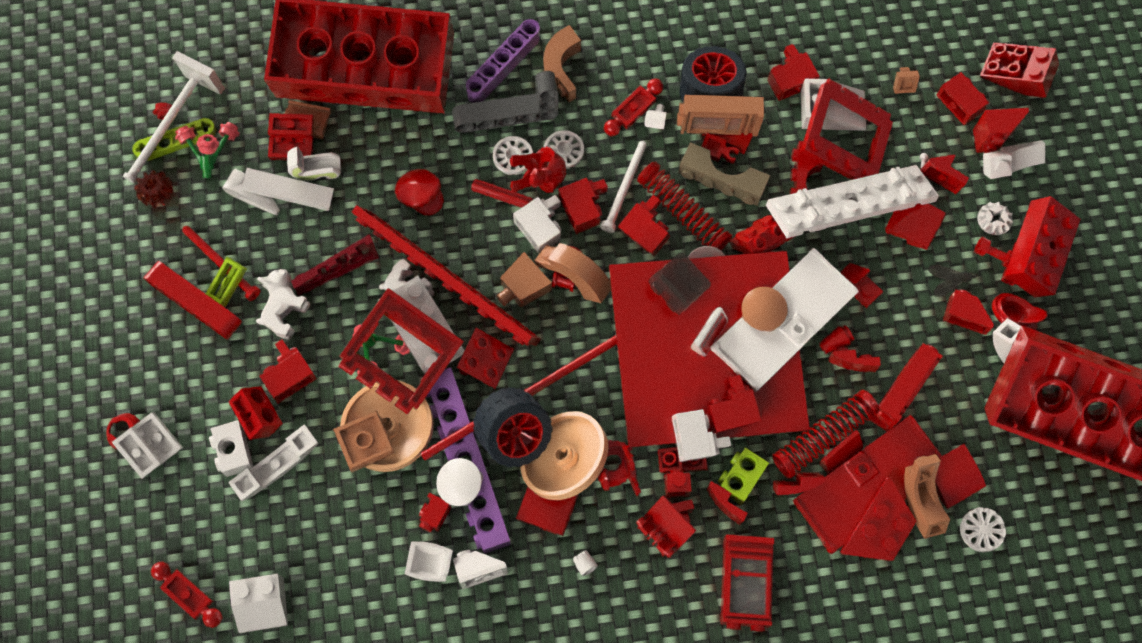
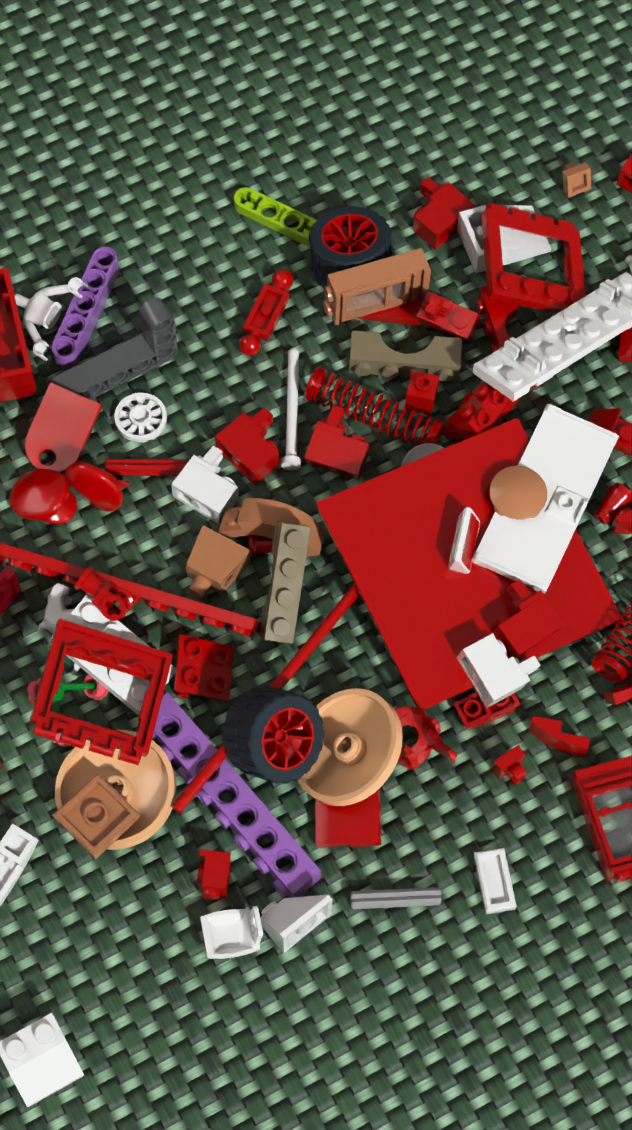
camera: 20 degrees left, 5 degrees down
white dish [437,458,483,506] -> none
red piece [510,146,567,193] -> none
nougat arch [543,25,581,102] -> none
white wheel [544,130,584,169] -> none
white hose [573,550,598,577] -> none
red hinge [636,495,697,558] -> none
white piece [644,104,667,129] -> none
clear smoke bracket [648,253,711,315] -> none
red brick [664,469,692,498] -> none
red plate [701,133,739,163] -> none
lime brick [718,448,769,506] -> none
none -> white piece [15,277,88,361]
none -> tile [25,382,103,473]
none -> red piece [65,462,130,512]
none -> red connector [74,567,134,621]
none -> lime beam [234,187,317,247]
none -> dark tan arch [258,521,311,644]
none -> light grey axle [350,887,442,909]
none -> red brick [405,370,440,416]
none -> red hinge [417,291,481,345]
none -> white tile [474,848,517,914]

